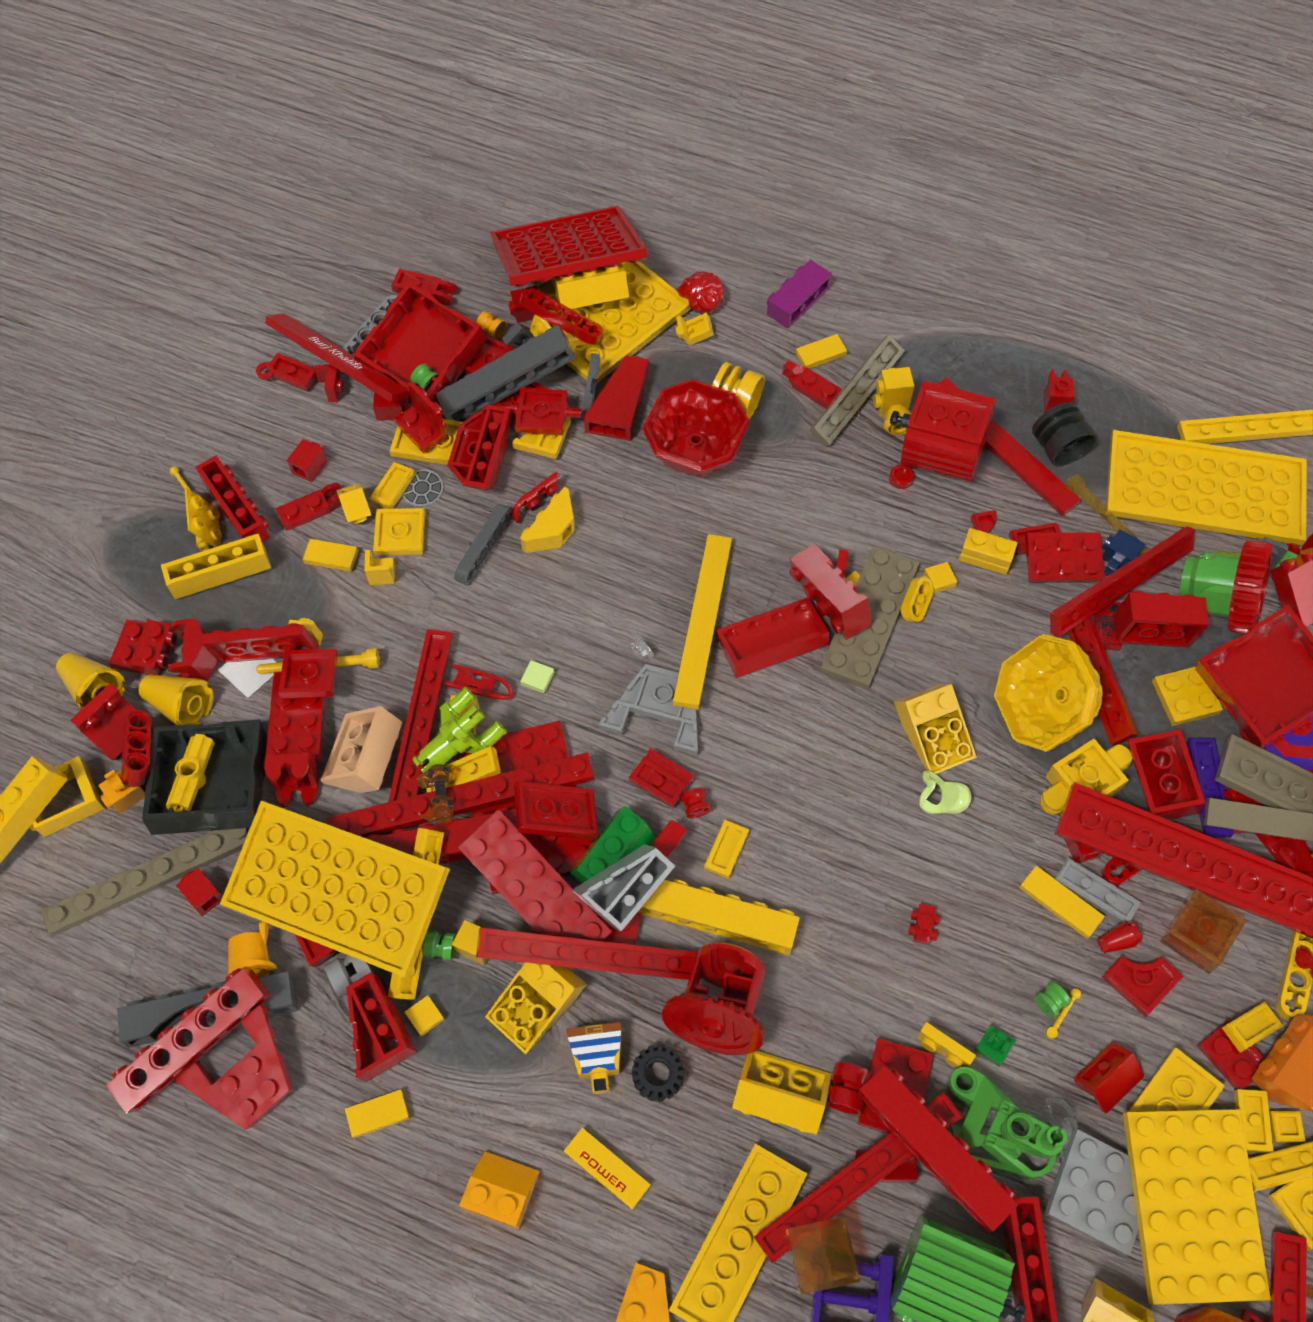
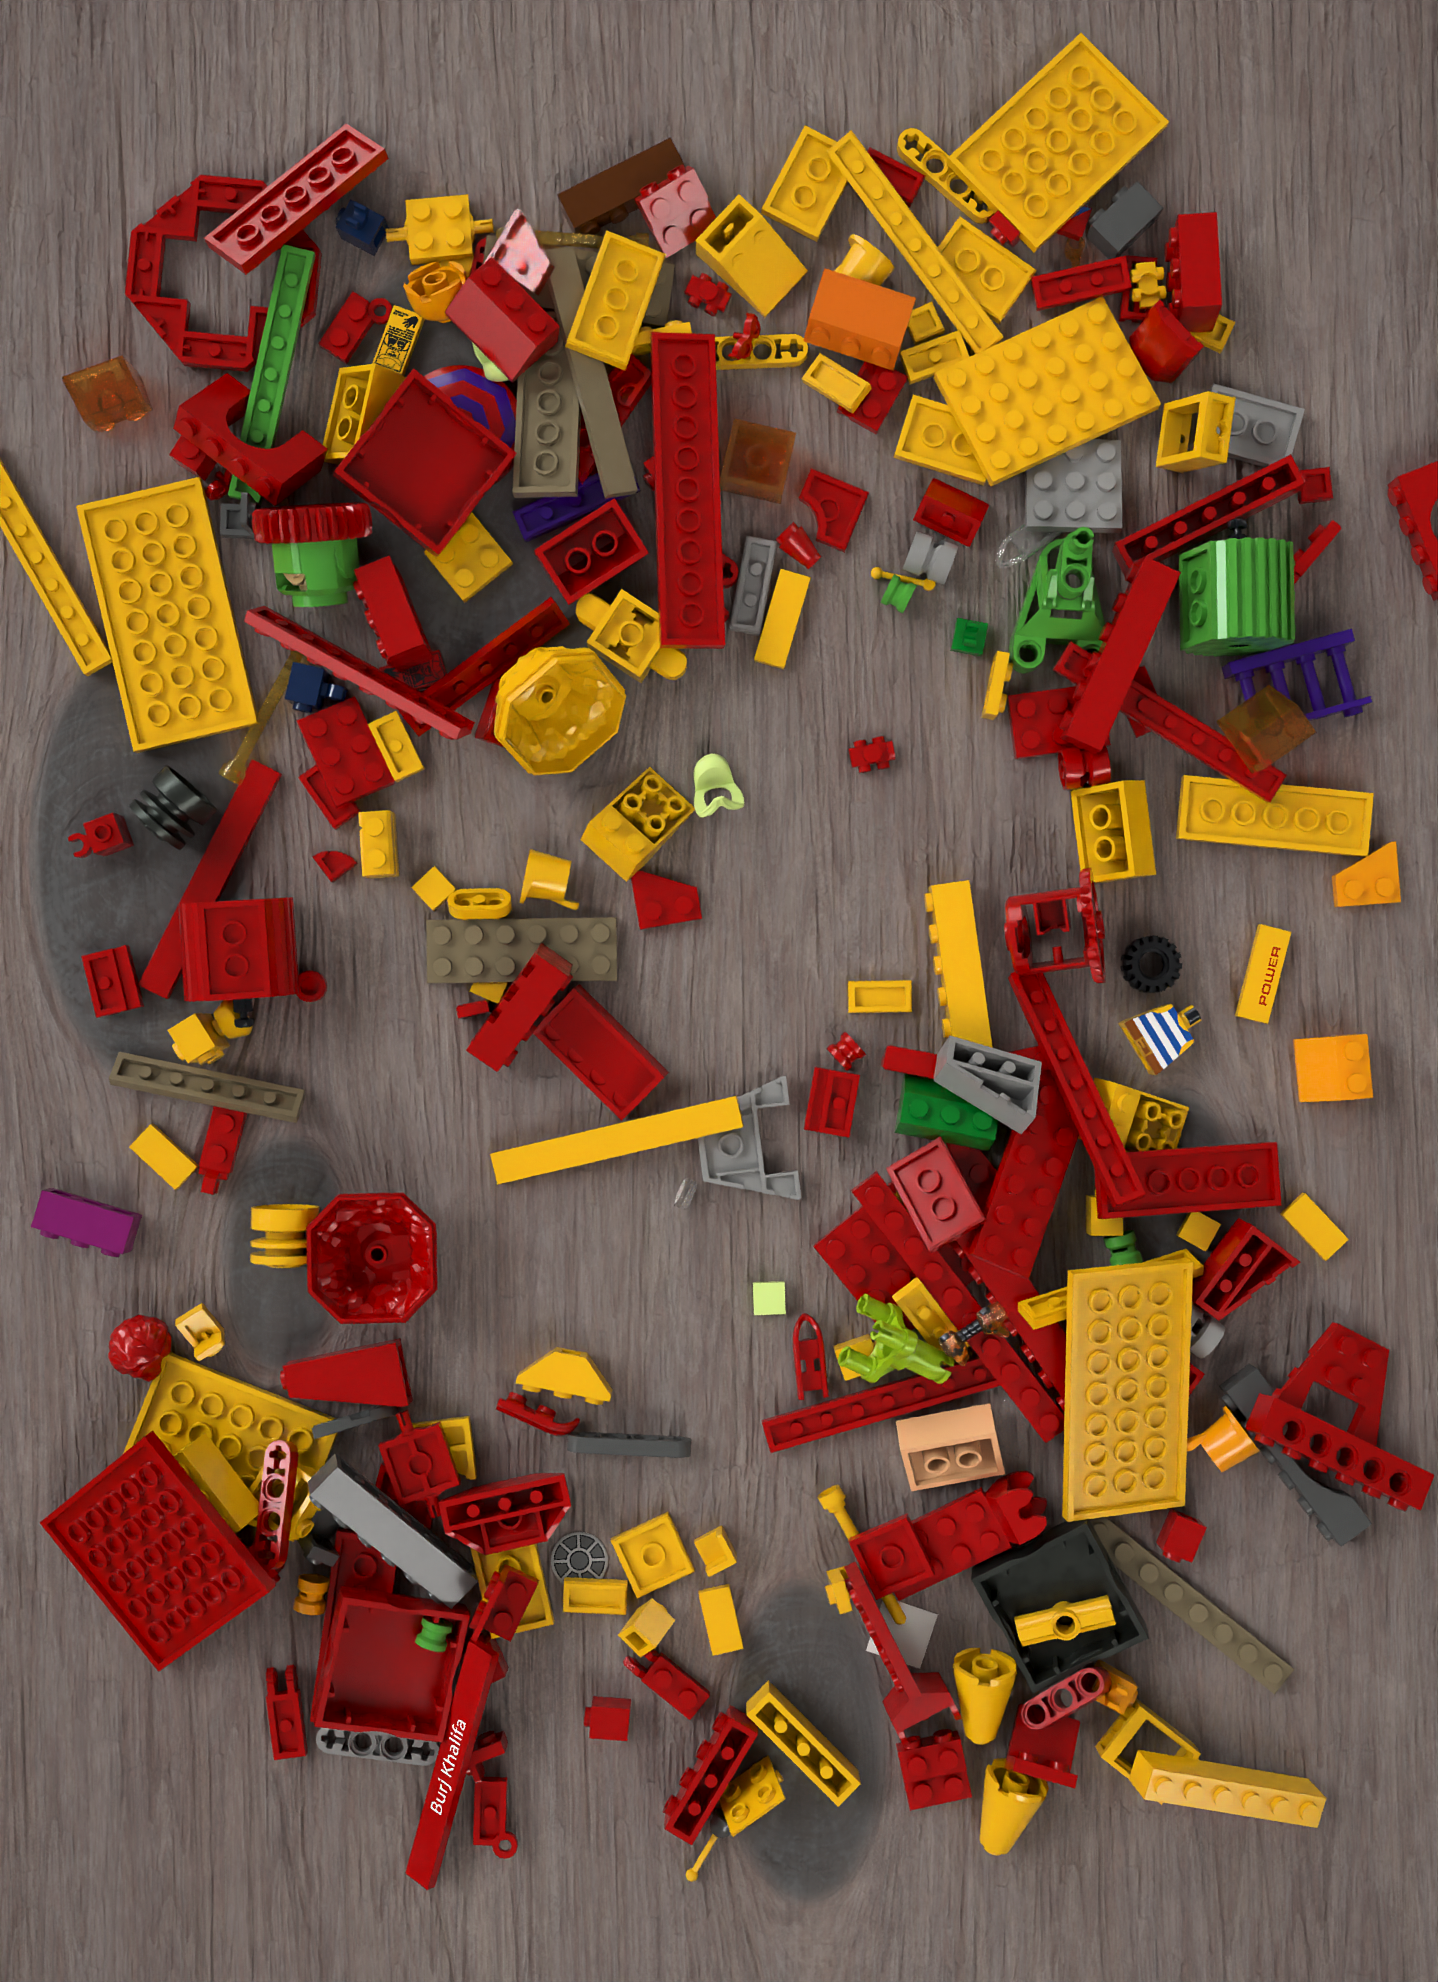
camera: 115 degrees left, 25 degrees up
none -> red plate [81,945,144,1018]
none -> yellow plate [368,711,425,782]
none -> yellow hat [520,849,579,910]
none -> red wing [631,870,702,930]
none -> light grey wheel [902,531,958,585]
none -> red plate [1094,1142,1282,1219]

